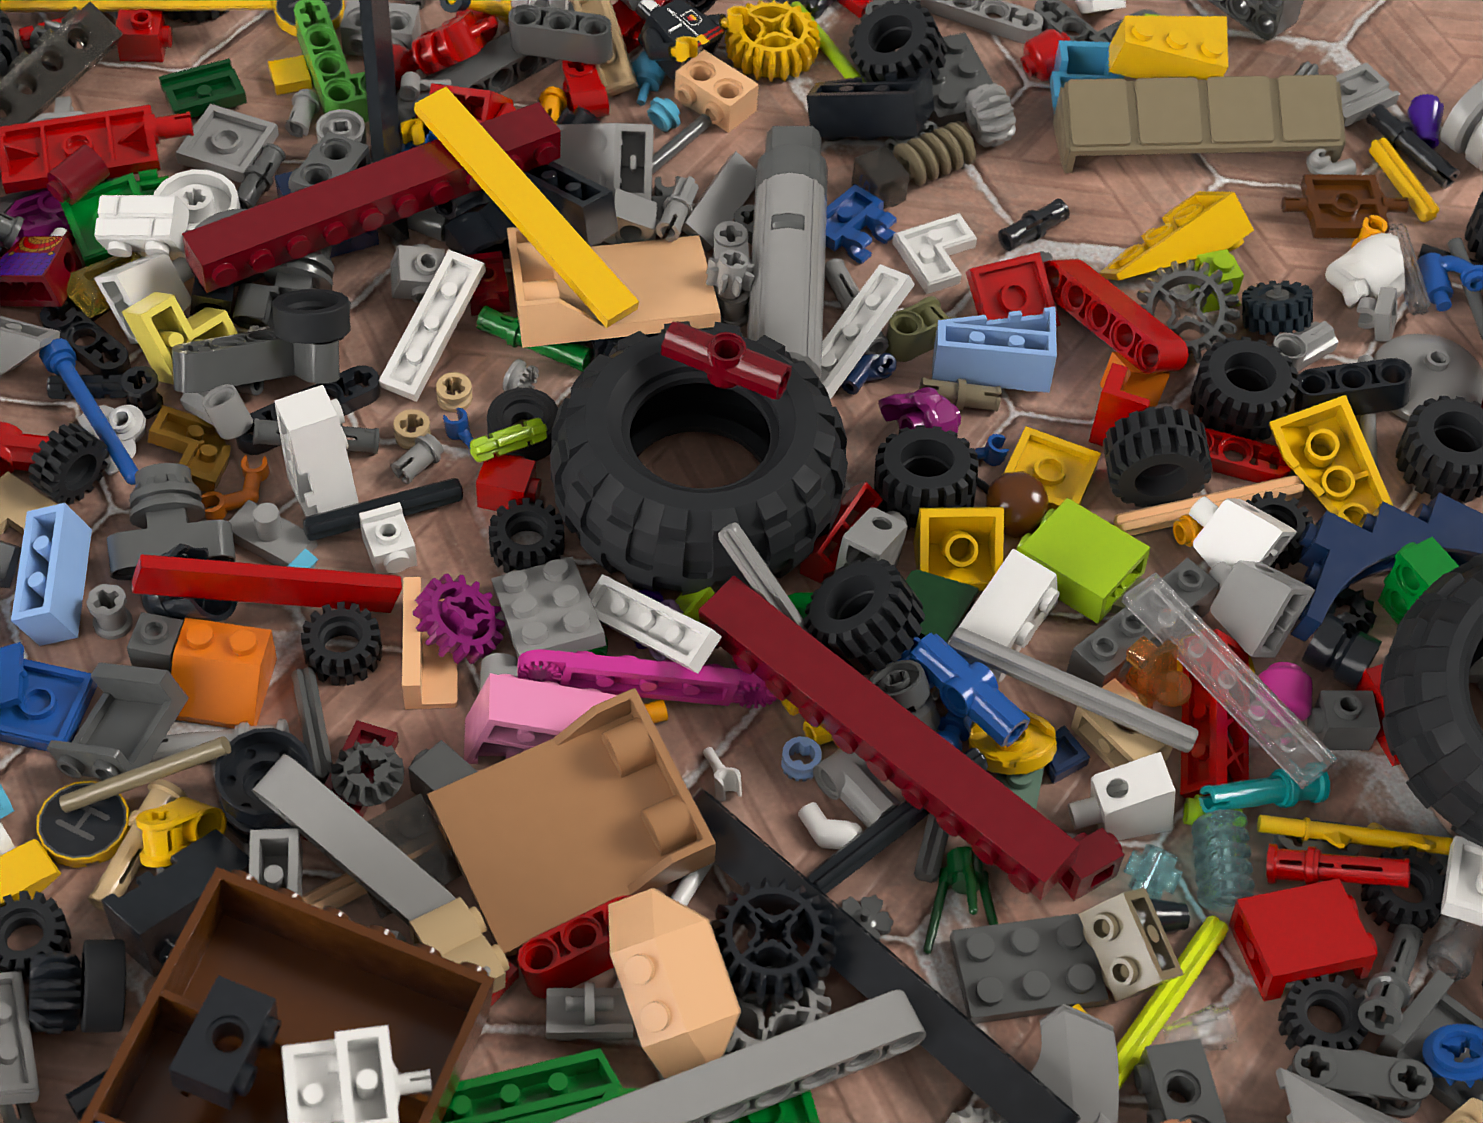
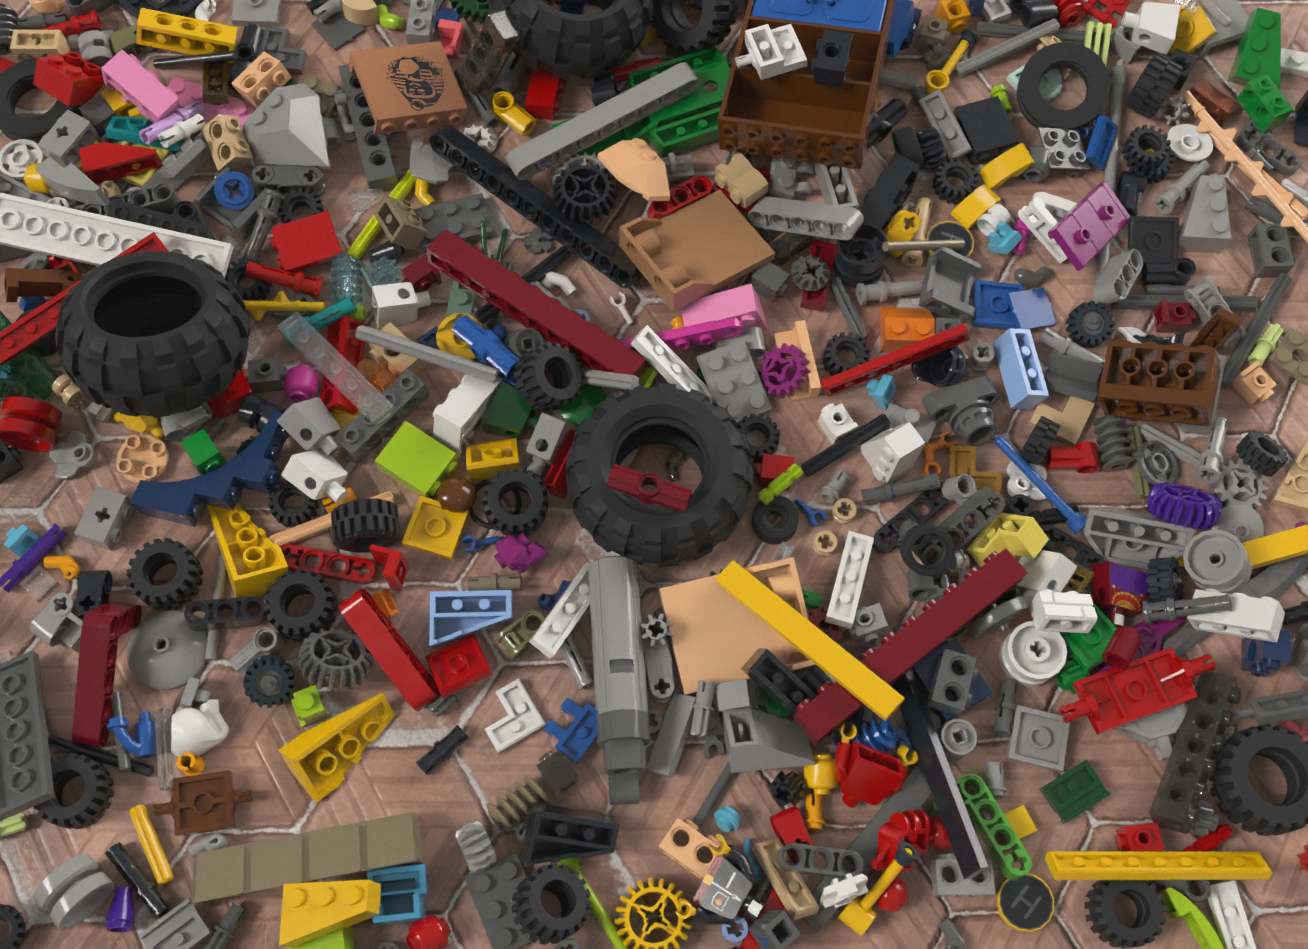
camera: 175 degrees right, 15 degrees up
light grey hand [399,71,451,102] -> none

